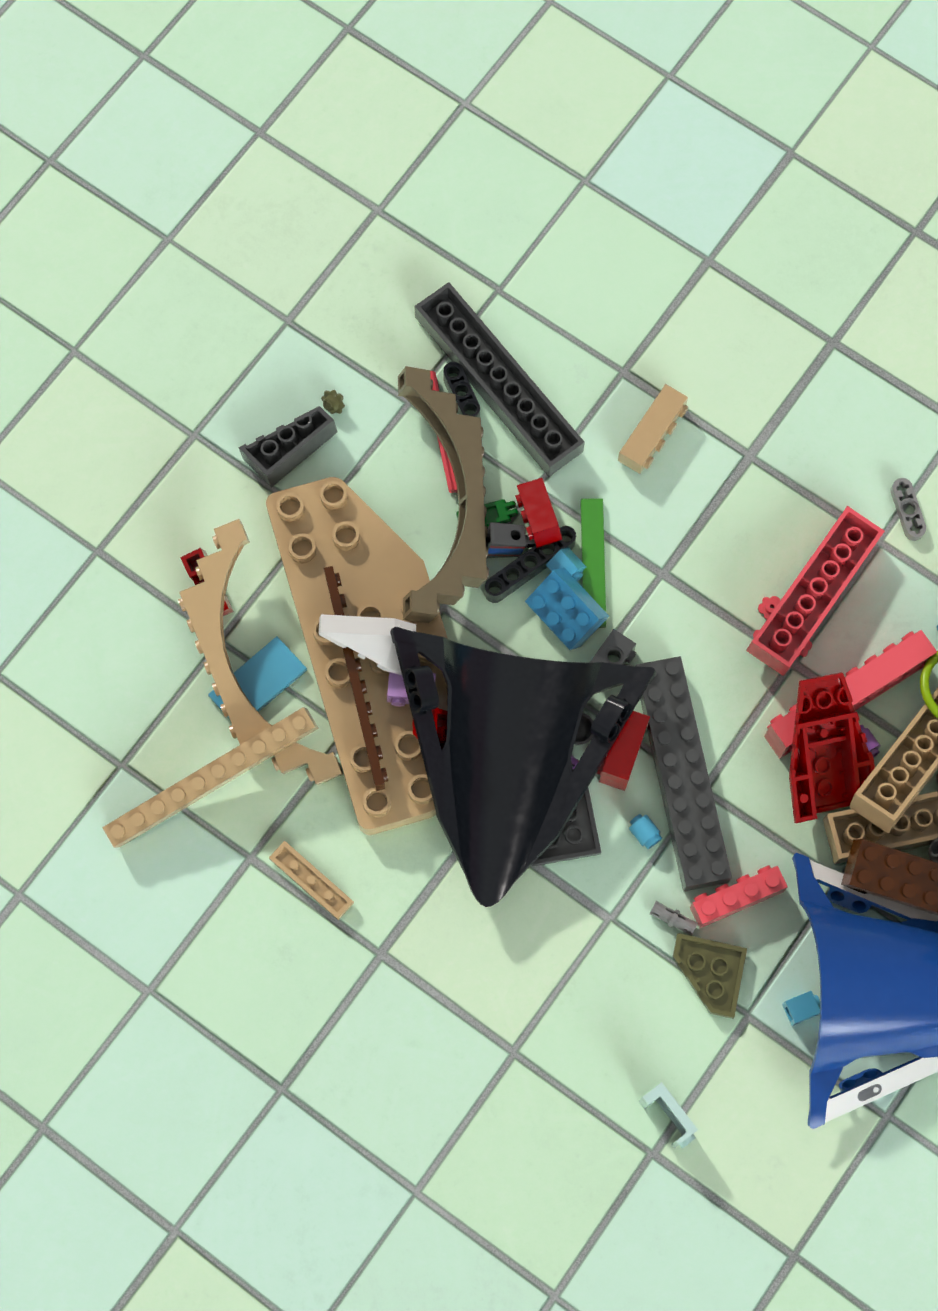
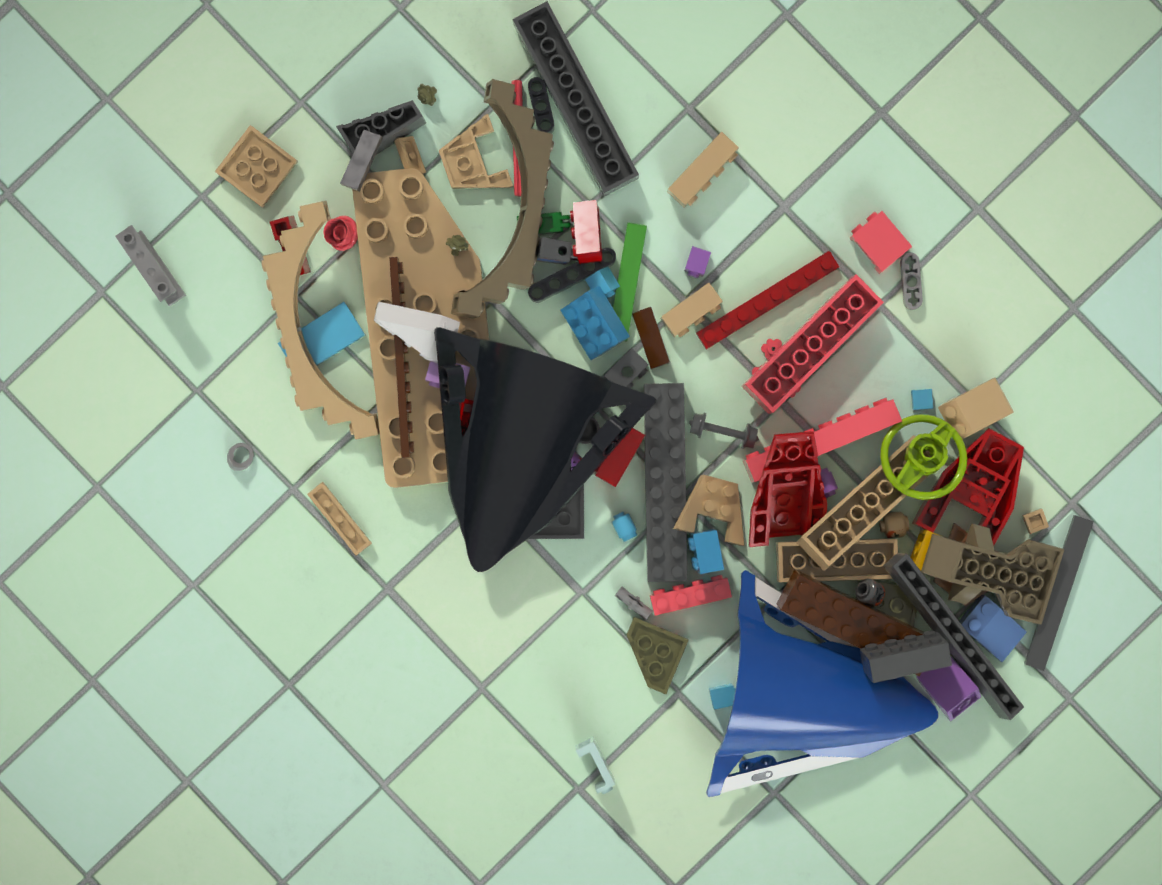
camera: 15 degrees right, 15 degrees up
tan brick [102,707,319,848] -> none
none -> light grey fence [115,225,186,306]
none -> tan plate [215,125,298,208]
none -> light grey piece [227,443,254,471]
none -> coral piece [323,216,358,251]
none -> flat silver tile [340,130,383,192]
none -> tan plate [394,136,426,174]
none -> tan wing [439,114,513,189]
none -> olive plant [446,235,469,256]
none -> reddish brown slope [632,307,670,369]
none -> tan brick [660,283,723,337]
none -> tan wing [673,475,744,546]
none -> medium lavender brick [684,246,711,278]
none -> dark azure brick [687,529,724,574]
none -> dark grey piece [689,412,759,449]
none -> red plate [696,251,839,350]
none -> coral panel [850,211,912,274]

